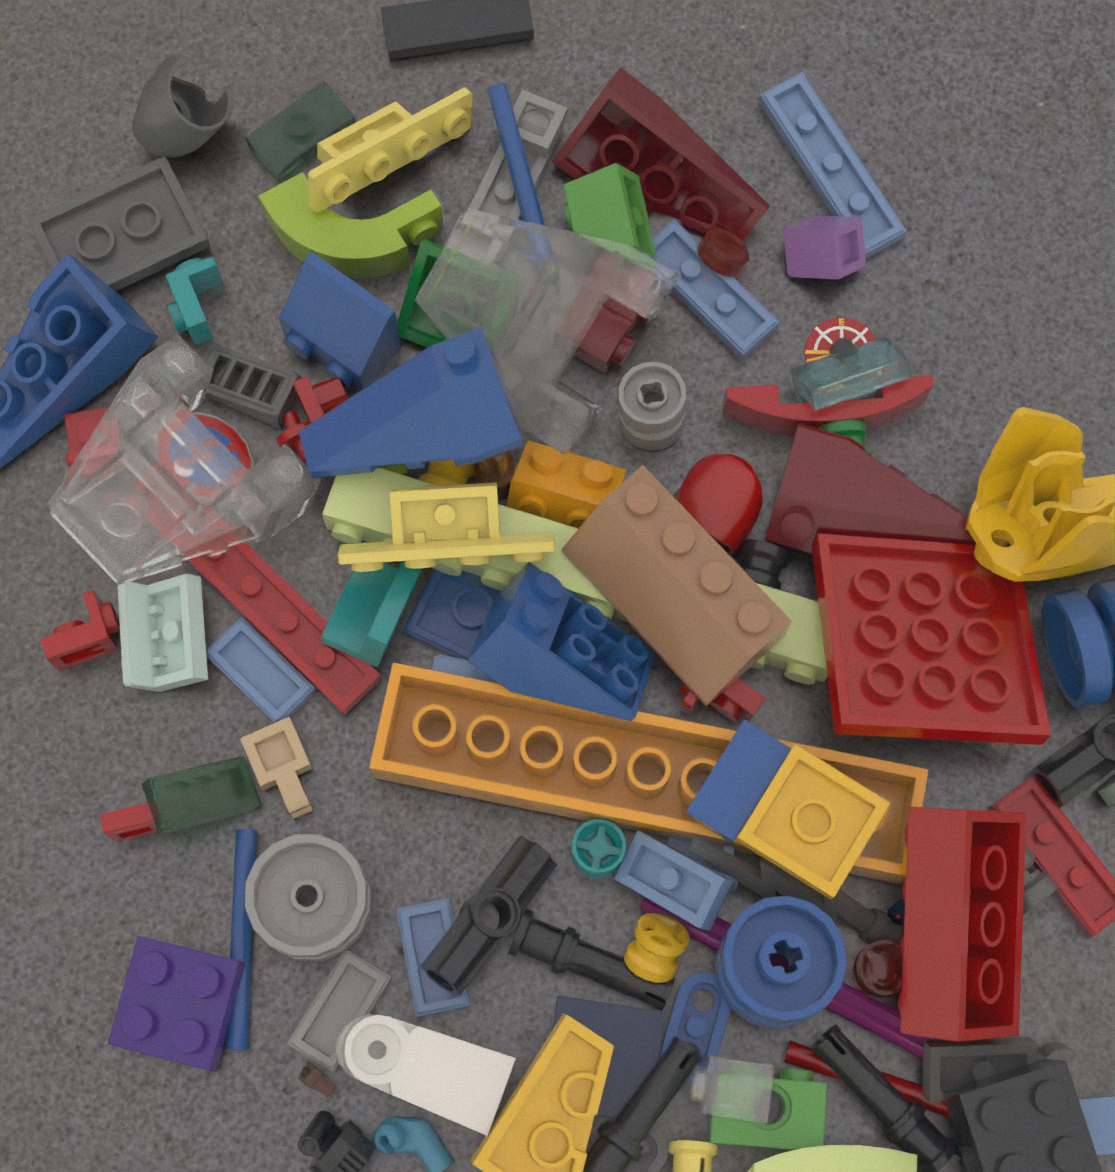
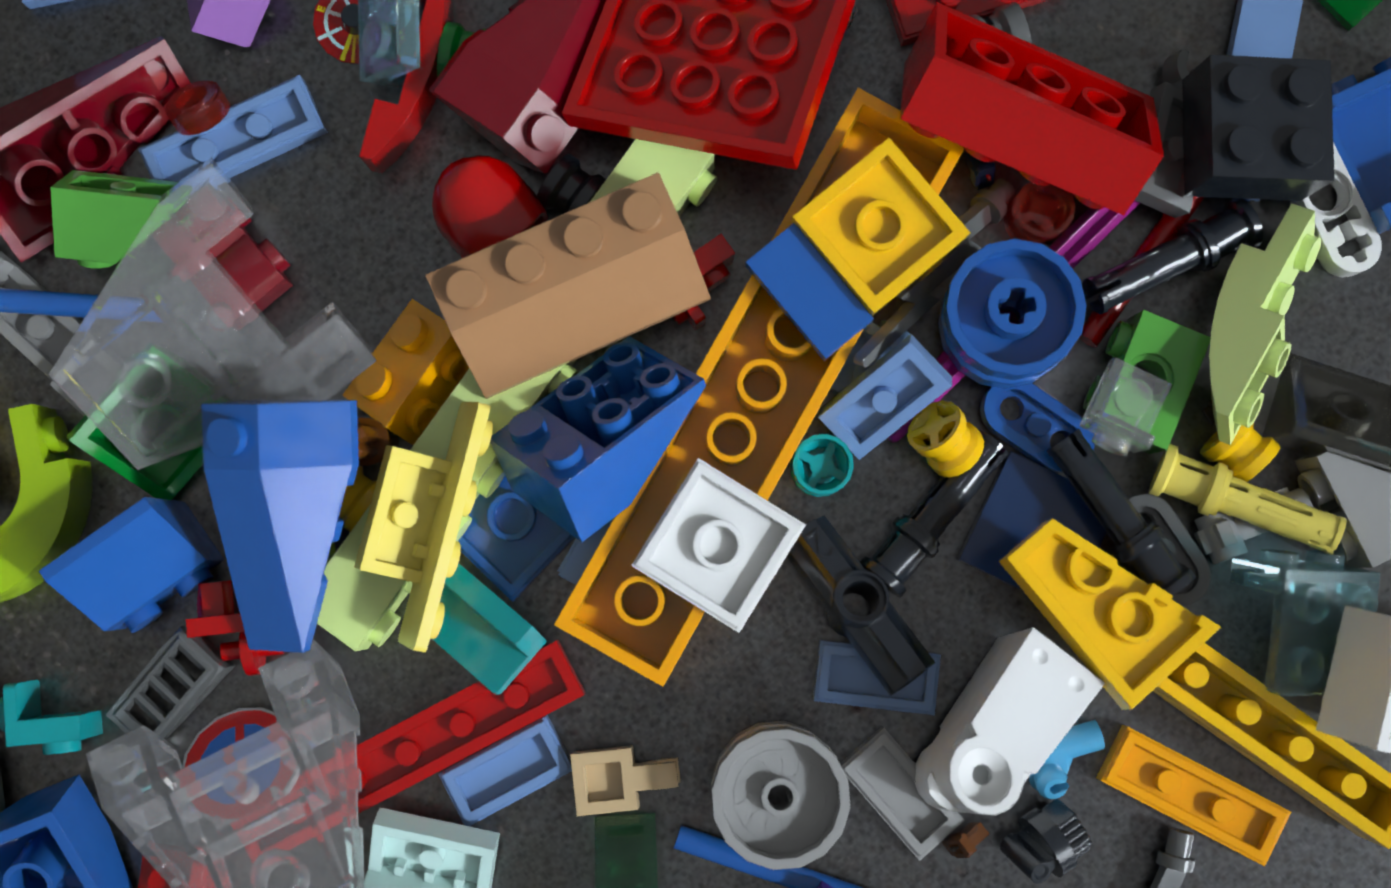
camera: 70 degrees left, 10 degrees up
light grey wheel [618,362,686,451] -> none
none -> white tile [631,458,806,633]

